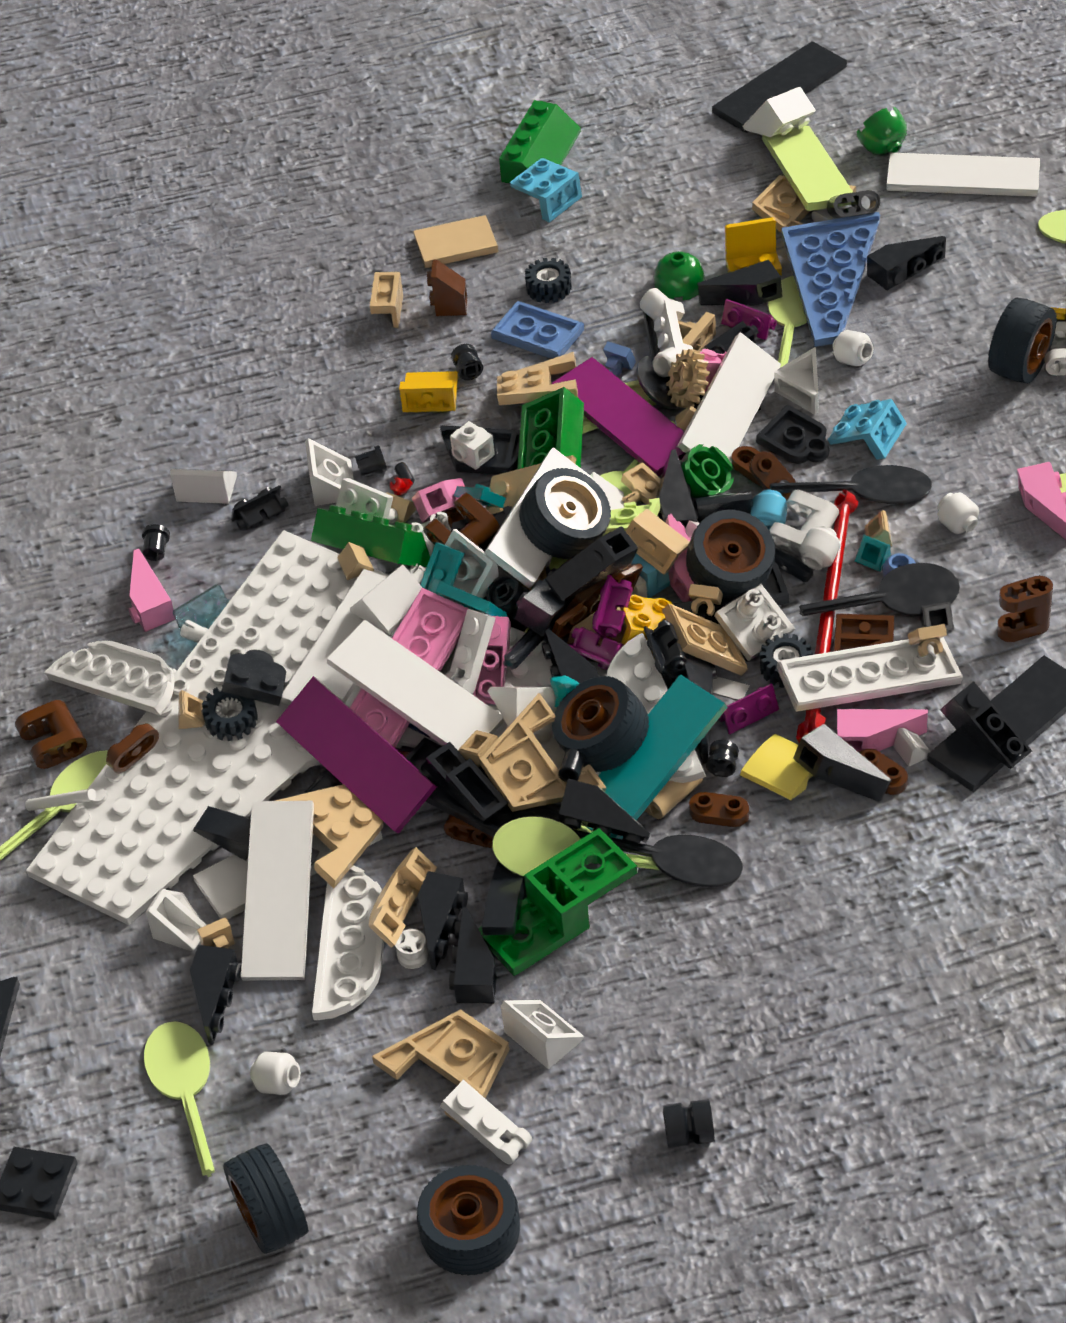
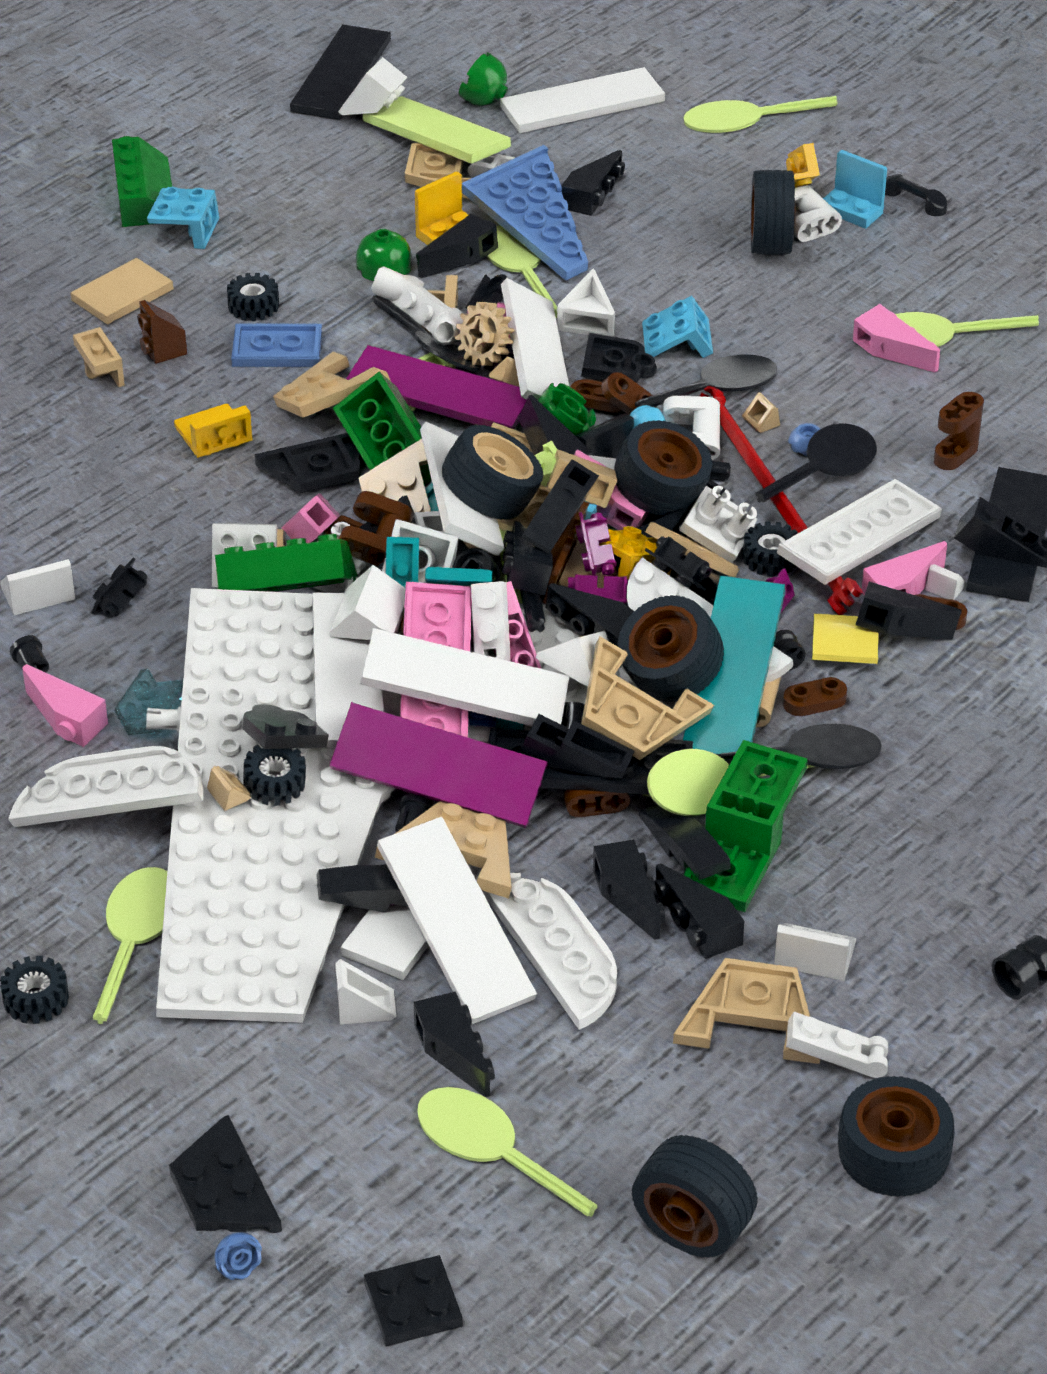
camera: 35 degrees left, 5 degrees down
reddish brown connector [15,700,87,769] -> none
white bar [25,789,96,811] -> none
reddish brown plate [106,723,159,773] -> none
tan tile [197,917,235,949] -> none
white head [250,1052,301,1095] -> none
white slope [305,438,354,506] -> none
tan slope [337,542,374,580] -> none
black bush [355,445,388,476] -> none
tan slope [369,847,437,948] -> none
arm [390,462,415,496] -> none
white wheel [395,929,428,969] -> none
white brick [450,421,495,470] -> none
black wheel [451,343,483,380] -> none
teal plate [454,484,506,508] -> none
tan slope [458,730,498,768] -> none
teal rock [550,675,579,708] -> none
black slope [557,778,650,845] -> none
black hinge [558,749,586,783] -> none
medium blue tile [603,341,636,376] -> none
tan tile [688,584,723,616] -> none
magenta hinge [721,299,777,340] -> none
white head [799,526,841,570] -> none
black beam [827,190,880,218] -> none
white head [833,330,873,366] -> none
reddish brown wing [834,614,894,651] -> none
teal slope [854,535,891,572] -> none
tan tile [908,624,947,657] -> none
black slope [919,601,954,631] -> none
white head [937,492,979,534] -> none

